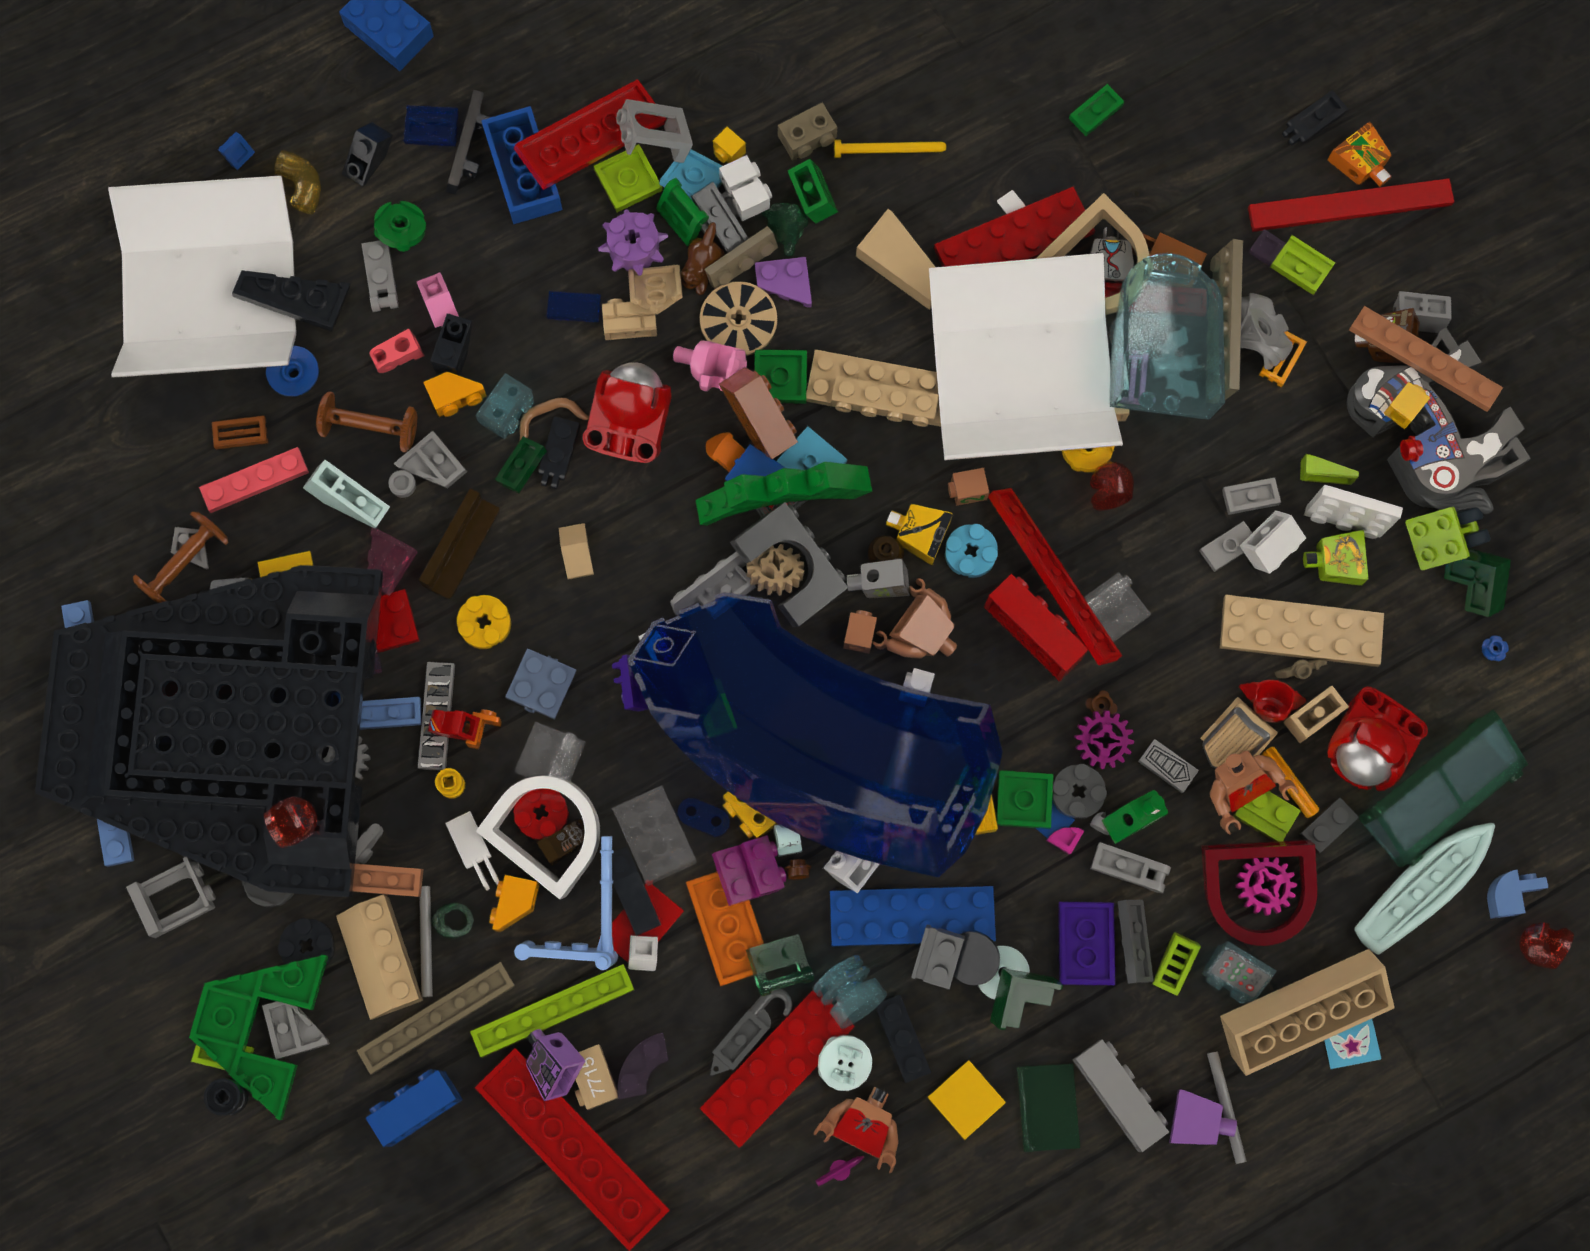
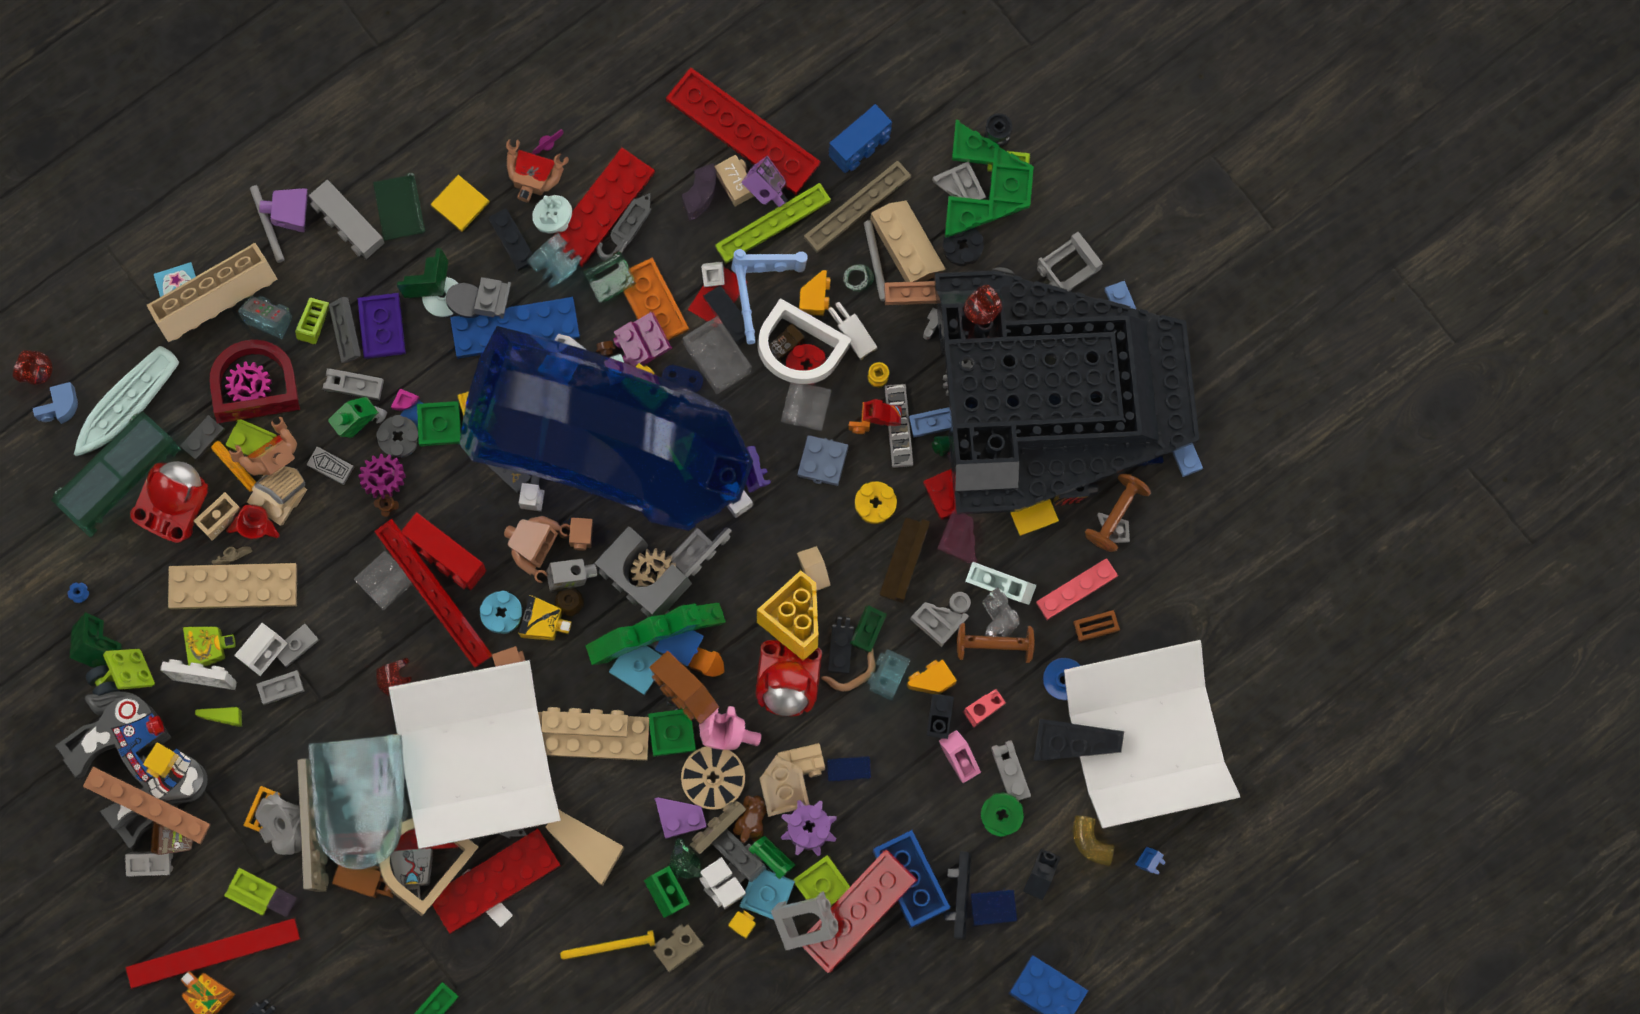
camera: 170 degrees right, 0 degrees up
none -> yellow brick [757,570,818,661]
none -> dark green cone [932,436,950,457]
none -> clear plate [982,588,1020,637]

